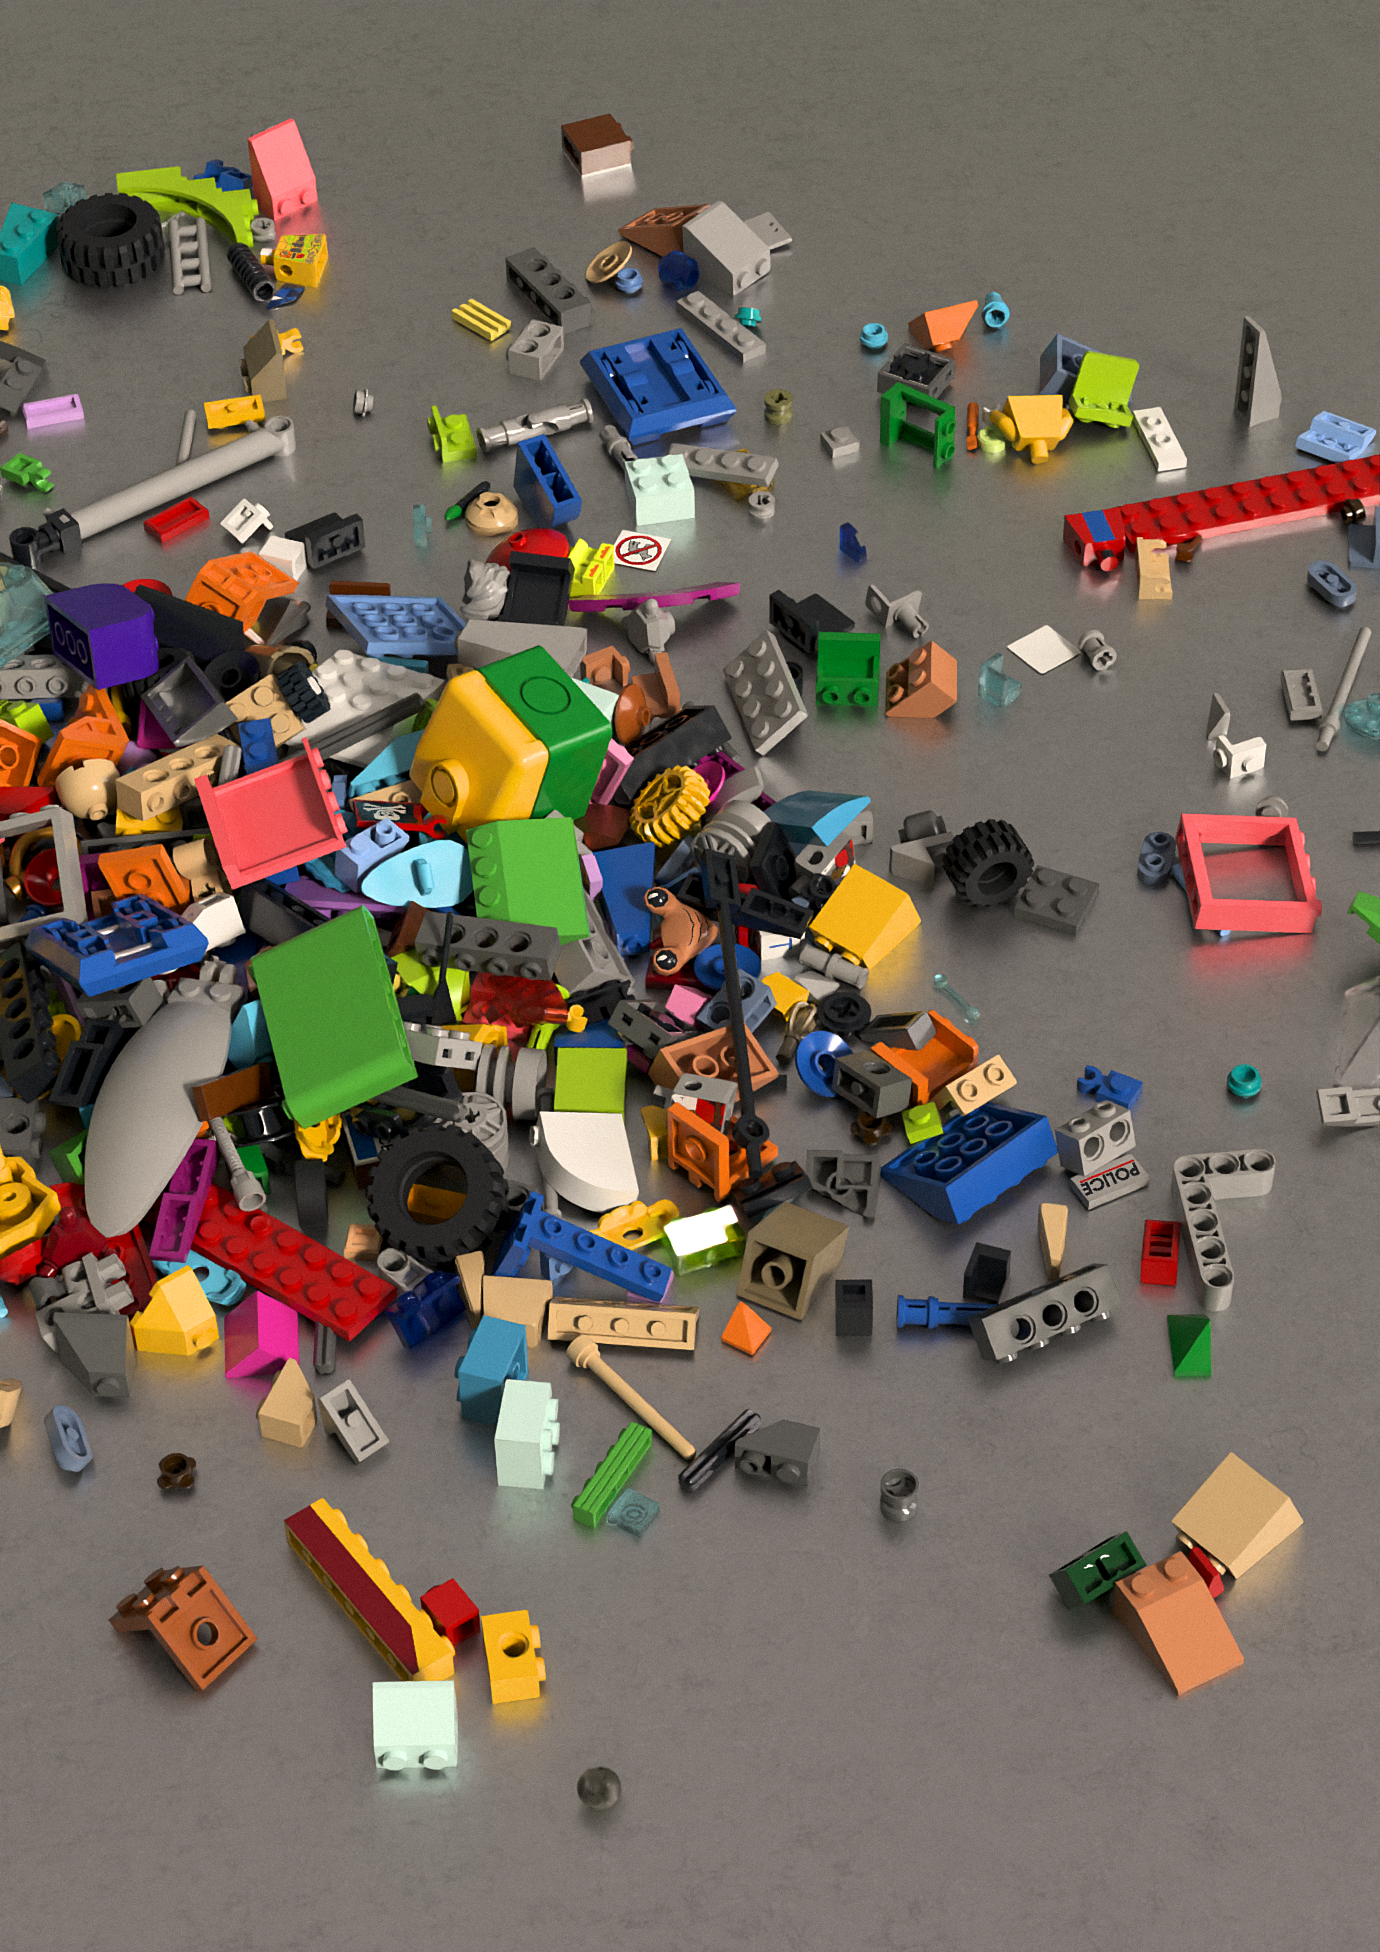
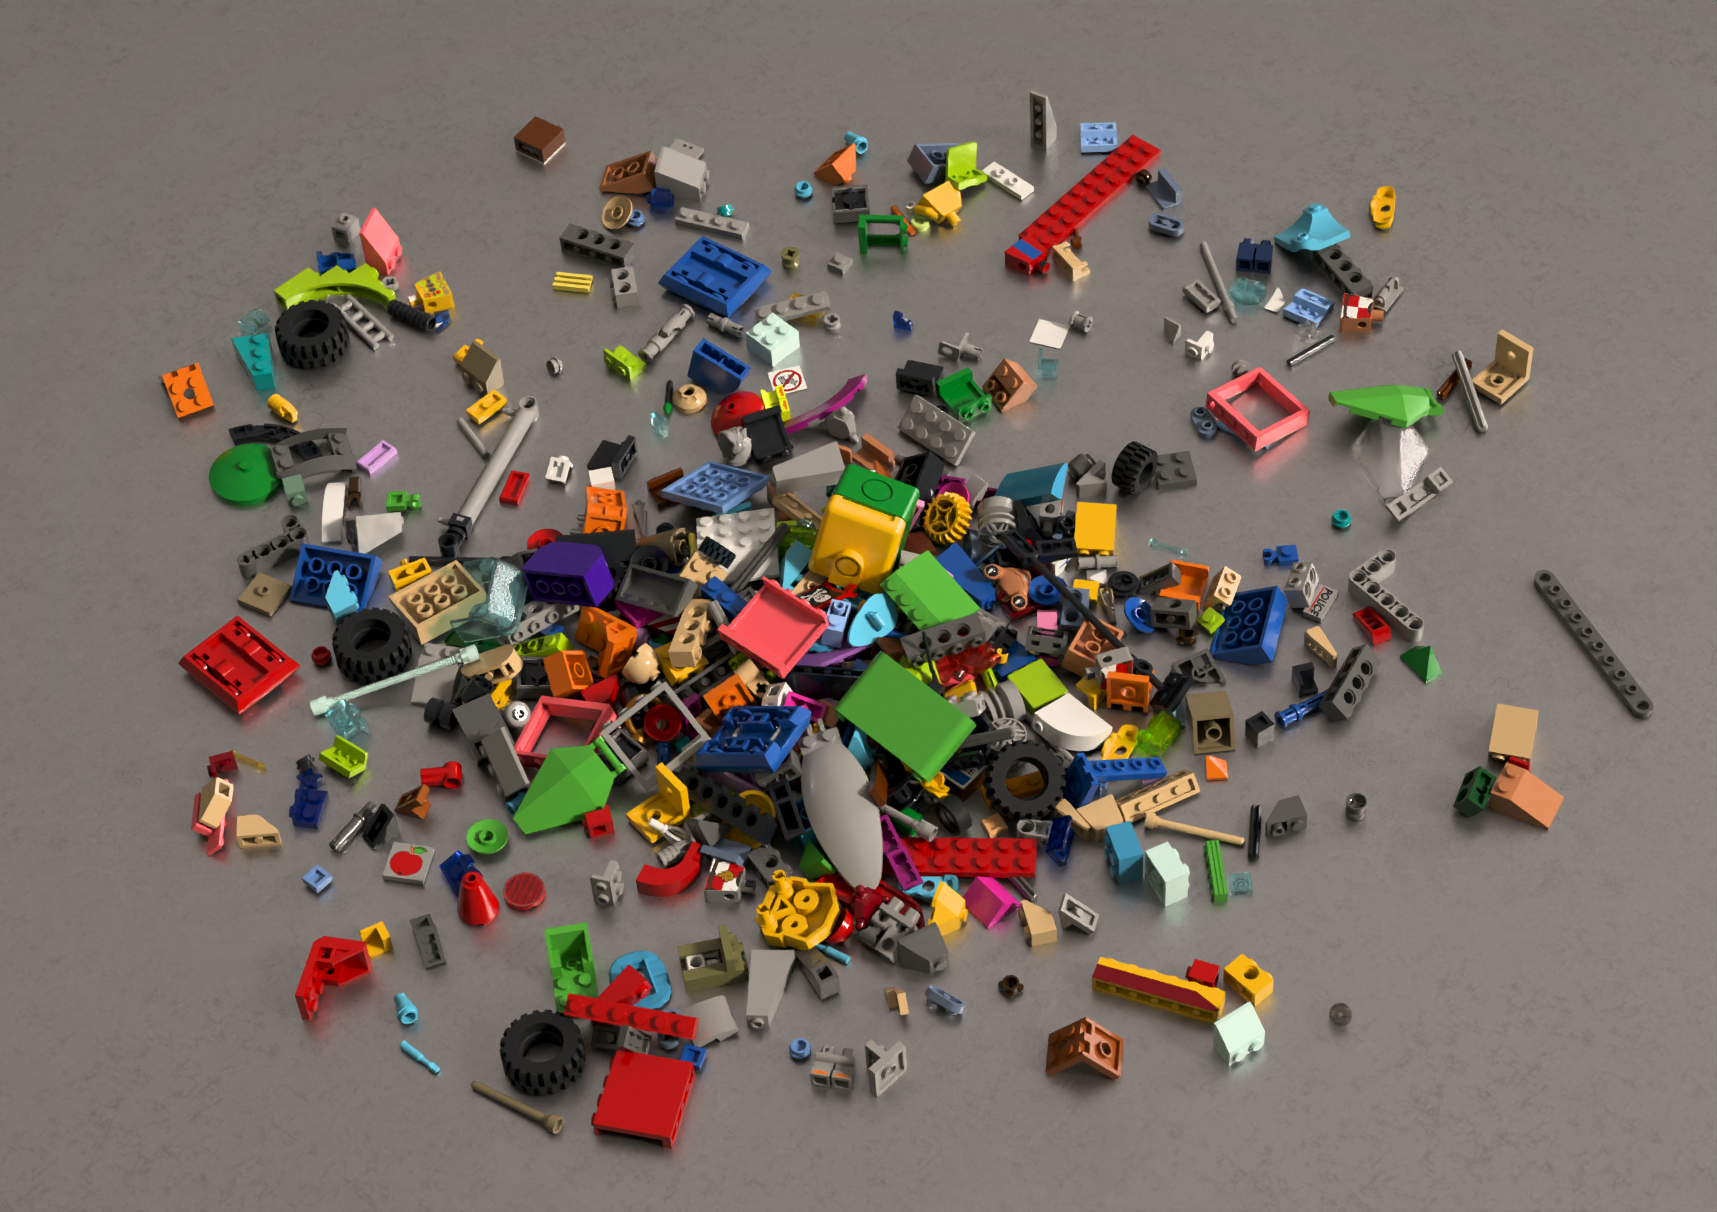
camera: 30 degrees left, 5 degrees up
none -> dark pink slope [784,691,827,724]

